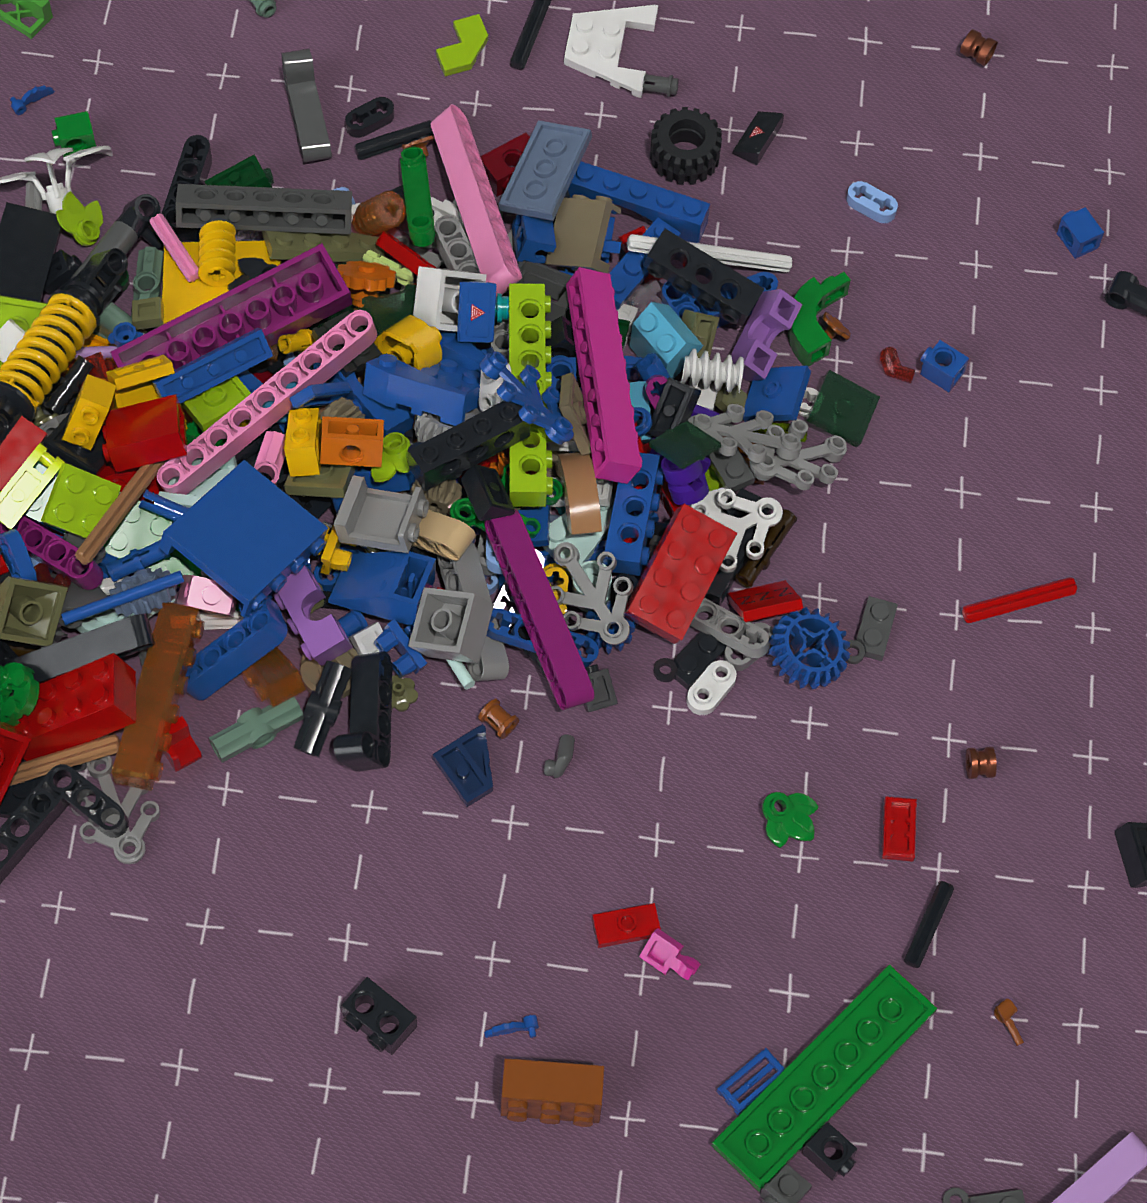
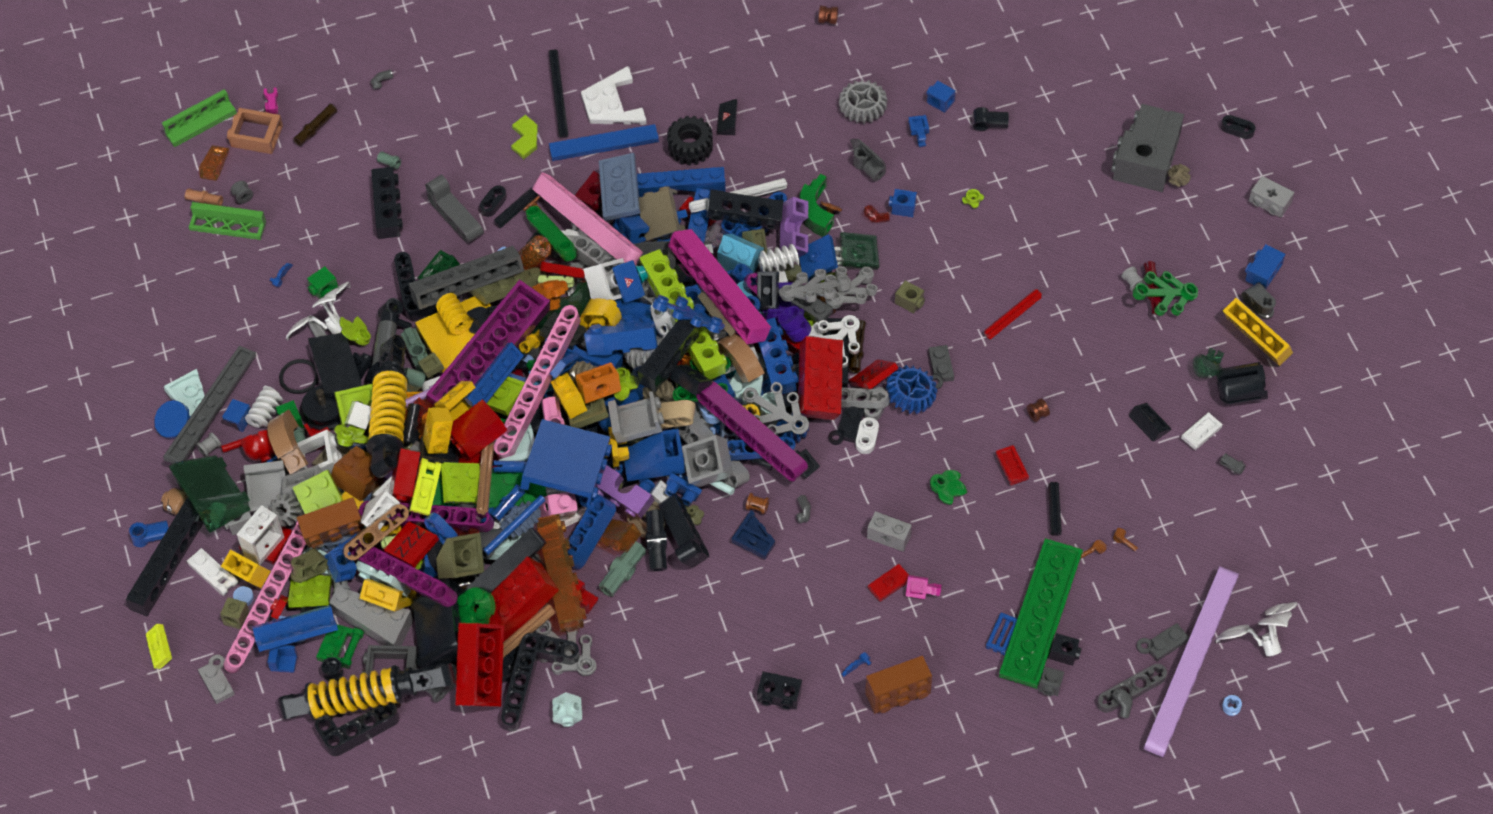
camera: 20 degrees left, 5 degrees down
blue plate [108,322,143,347] -> none
bright pink axle [150,213,199,282] -> none
dark grey pin [643,74,679,97] -> none
clear green piece [649,421,721,469] -> none
light blue beam [847,181,898,223] -> none
none -> black brick [371,167,403,239]
none -> blue tile [549,124,659,161]
none -> light aqua brick [552,692,582,727]
none -> light grey gear [839,79,888,125]
none -> dark grey panel [850,138,886,182]
none -> light grey brick [867,511,912,552]
none -> olive brick [895,280,925,314]
none -> blue plate [908,115,929,147]
none -> lime plate [962,189,984,208]
none -> dark orange hand [1081,540,1107,559]

